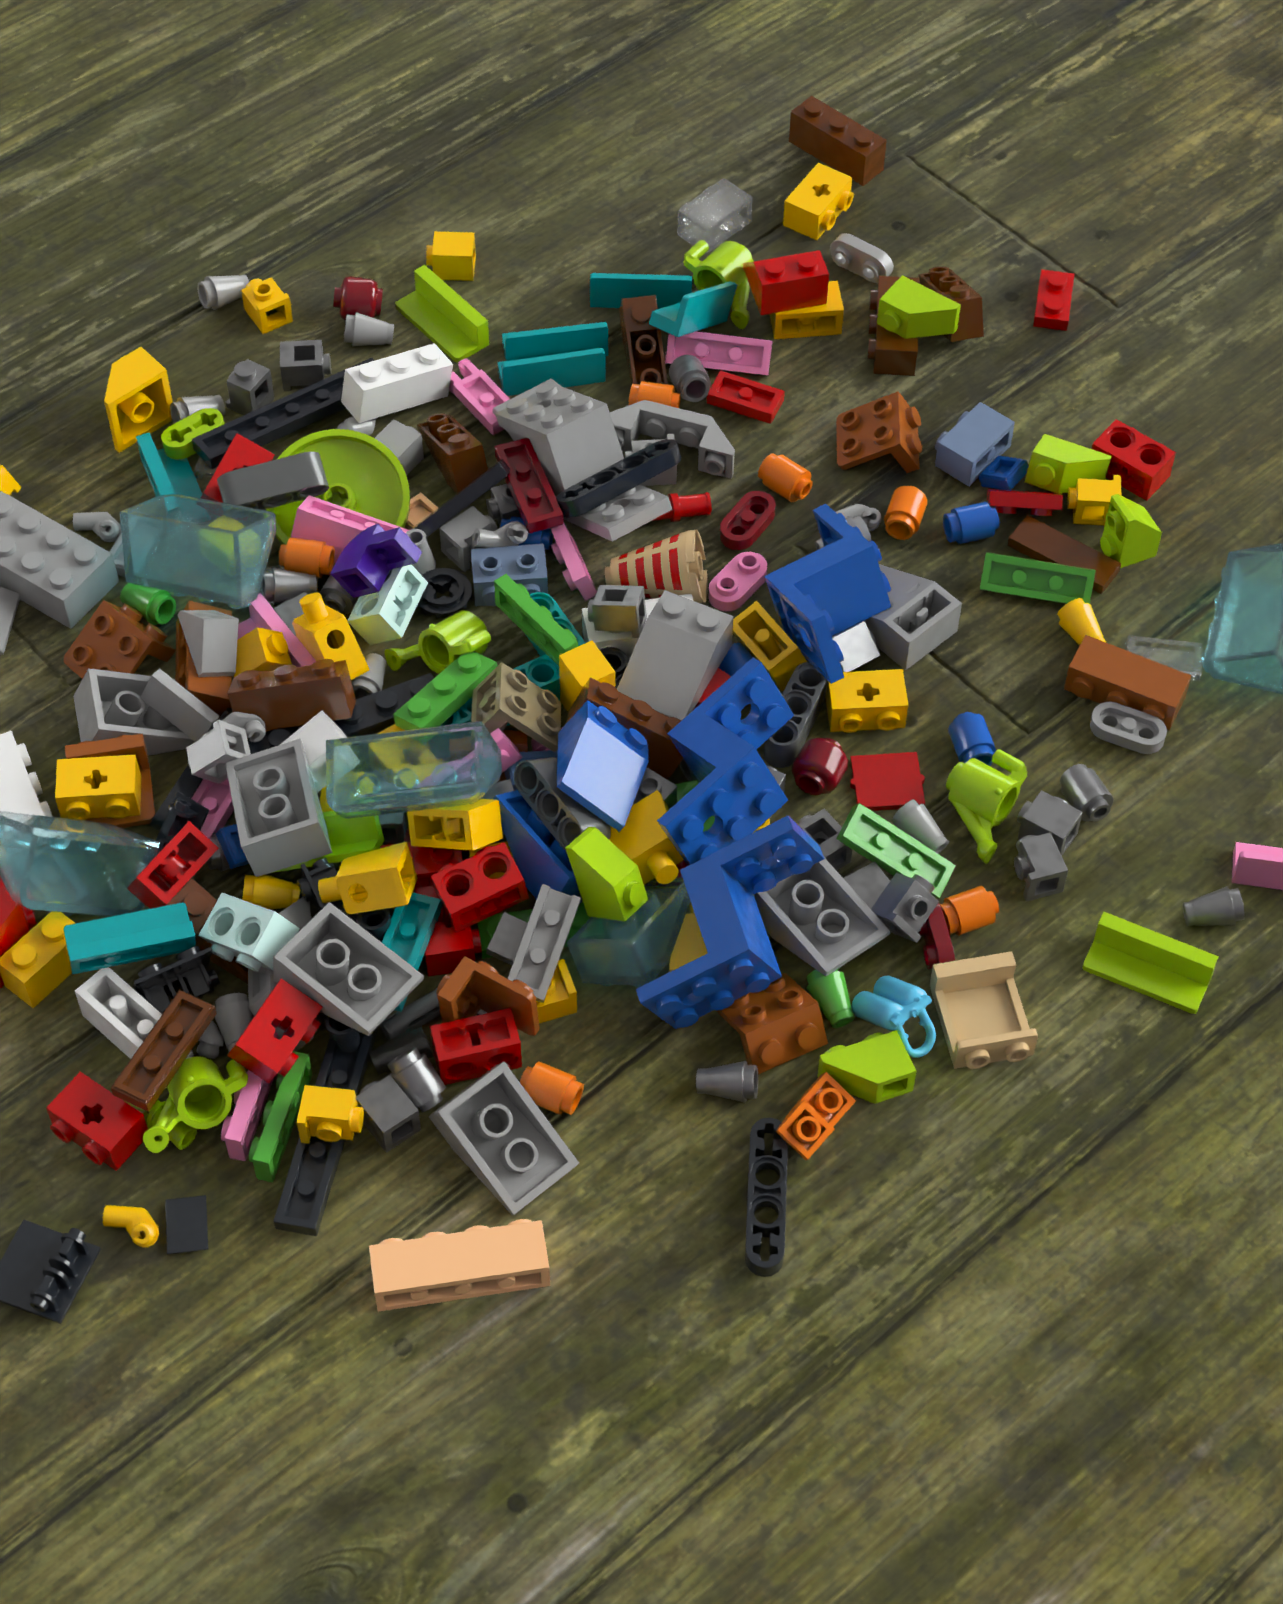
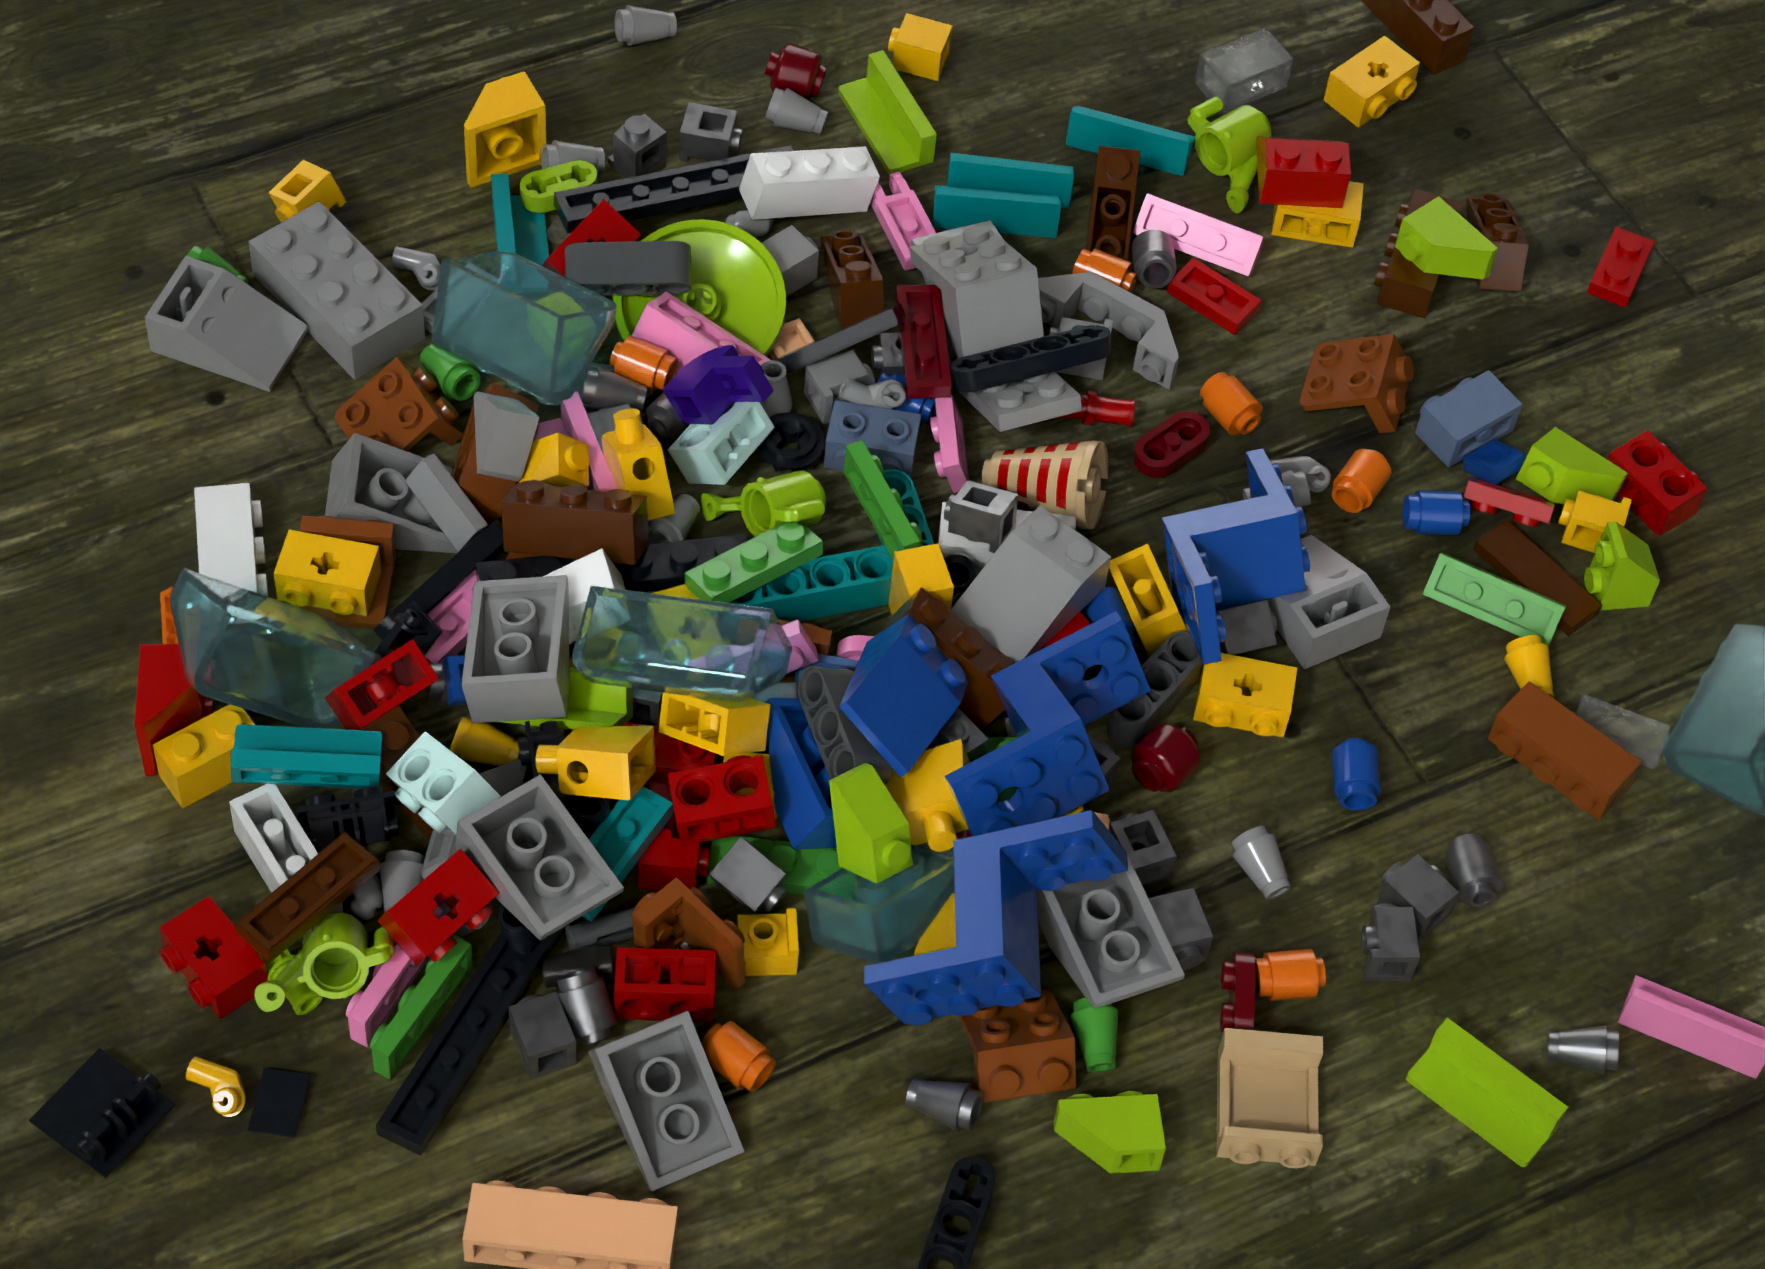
camera: 10 degrees right, 0 degrees up
light grey brick [186,720,251,784] -> none
light grey arm [209,712,266,742] -> none
yellow brick [241,277,293,334] -> none
yellow brick [296,1085,364,1143] -> none
dark tan bracket [470,662,561,752] -> none
light grey hinge [508,884,581,1003] -> none
teal panel [649,281,737,337] -> none
bright pink plate [708,552,767,611] -> none
orange slope [776,1072,856,1160] -> none
light grey plate [830,233,893,283] -> none
plate [836,803,956,899] -> none
red piece [850,752,925,811] -> none
medium azure piece [852,976,936,1058] -> none
flat silver brick [871,873,939,943] -> none
lime piece [946,749,1027,864] -> none
light grey plate [1090,702,1167,754] -> none

